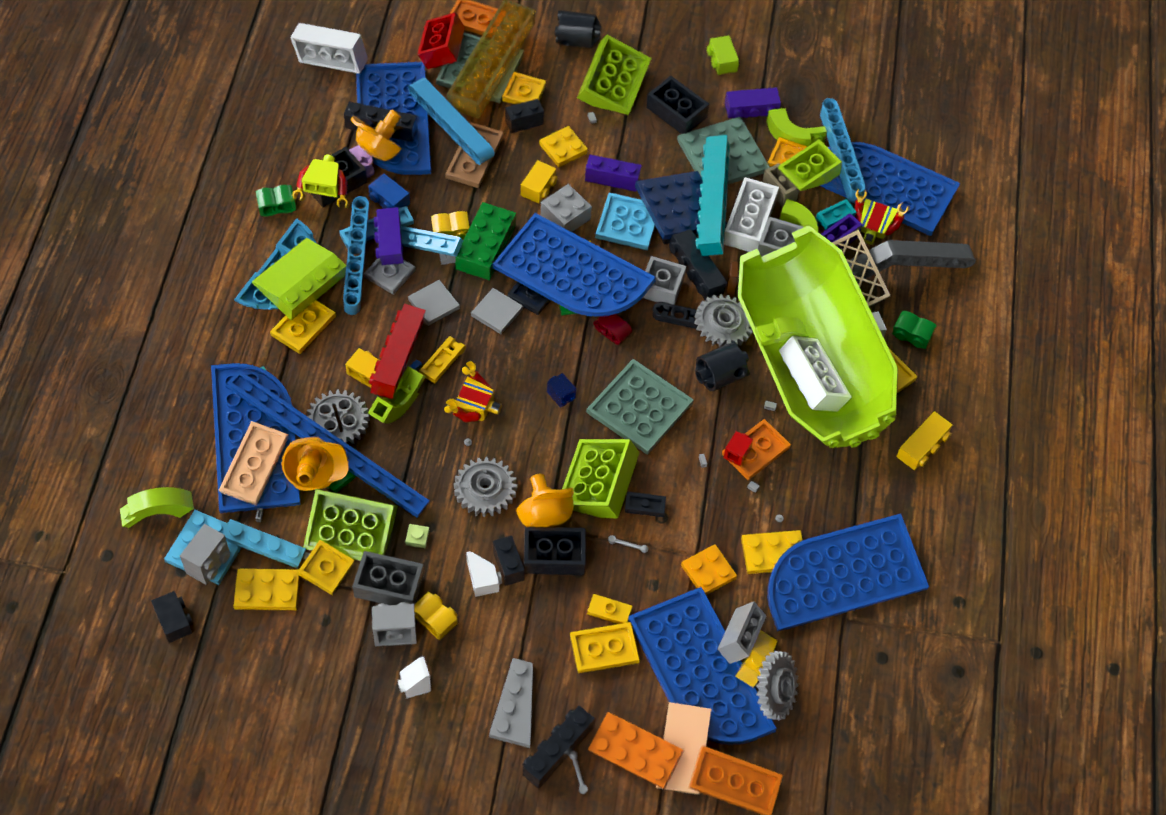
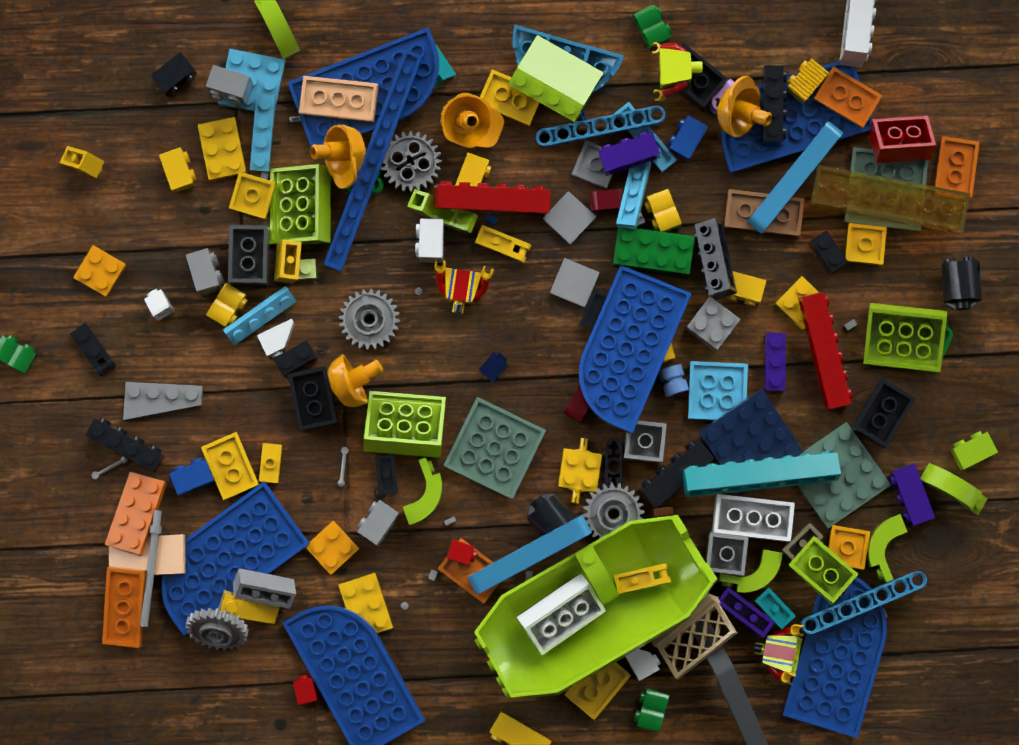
camera: 80 degrees right, 25 degrees up
none -> yellow slope [60,146,105,178]
none -> black plate [70,323,116,377]
none -> light orange plate [73,245,126,297]
none -> light grey bar [140,510,162,627]
none -> yellow brick [159,147,197,193]
none -> blue brick [169,457,215,496]
none -> medium azure plate [223,286,297,346]
none -> yellow brick [274,240,301,284]
none -> red brick [293,675,318,705]
none -> light grey brick [357,500,400,546]
none -> lime arch [403,458,442,526]
none -> white brick [415,219,444,263]
none -> light orange piece [440,93,504,148]
none -> dark azure beam [467,515,592,594]
none -> yellow plate [558,438,602,504]
none -> dark red beam [589,189,624,213]
none -> yellow plate [614,563,671,594]
none -> medium blue wheel [658,364,689,397]
none -> black brick [694,218,737,300]
none -> yellow brick [786,58,829,104]
none -> red brick [798,292,853,409]
none -> orange plate [813,66,882,129]
none -> lime arch [920,463,987,515]

